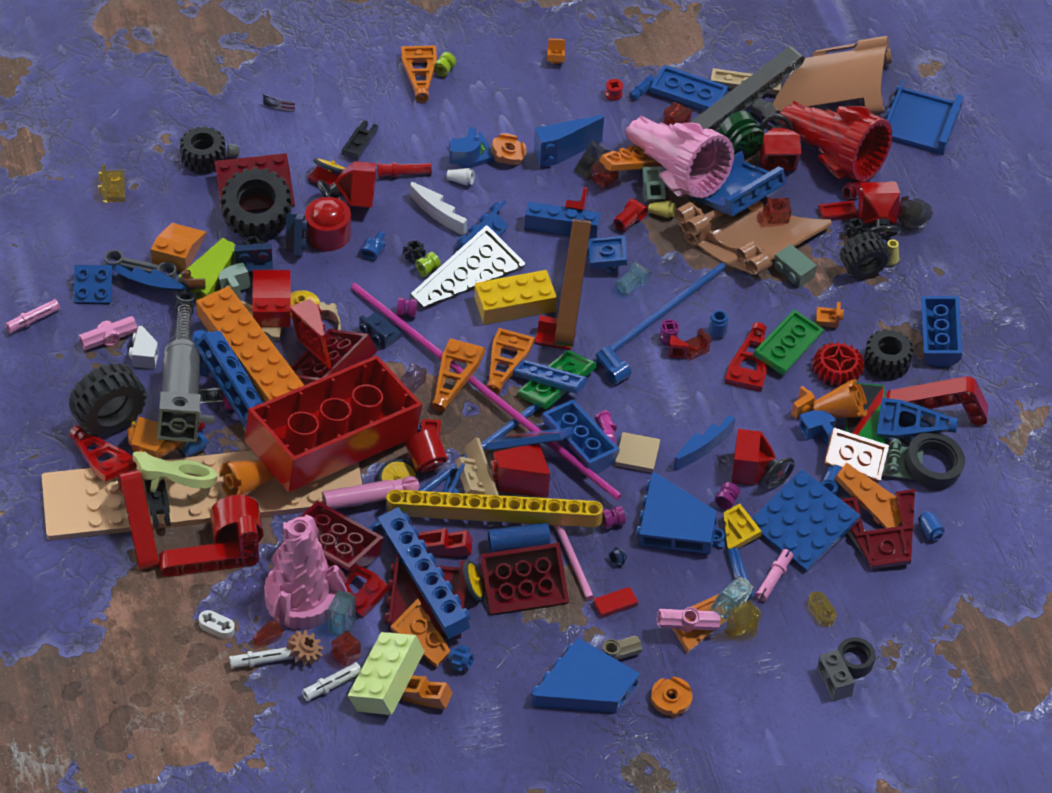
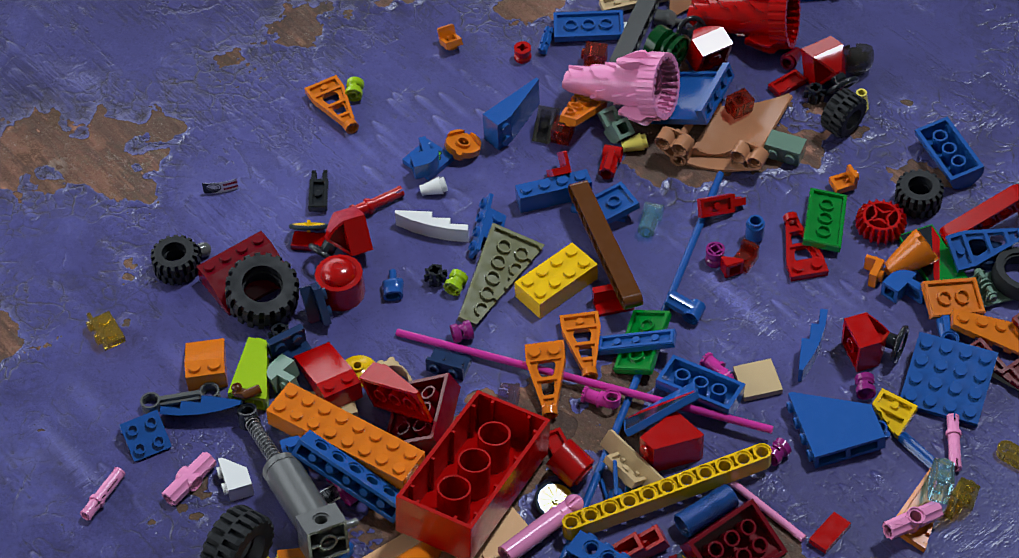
camera: 20 degrees left, 0 degrees up
dark blue plate [609,547,627,566] -> none
none -> dark pink connector [580,386,621,410]
none -> red hinge [697,193,746,218]

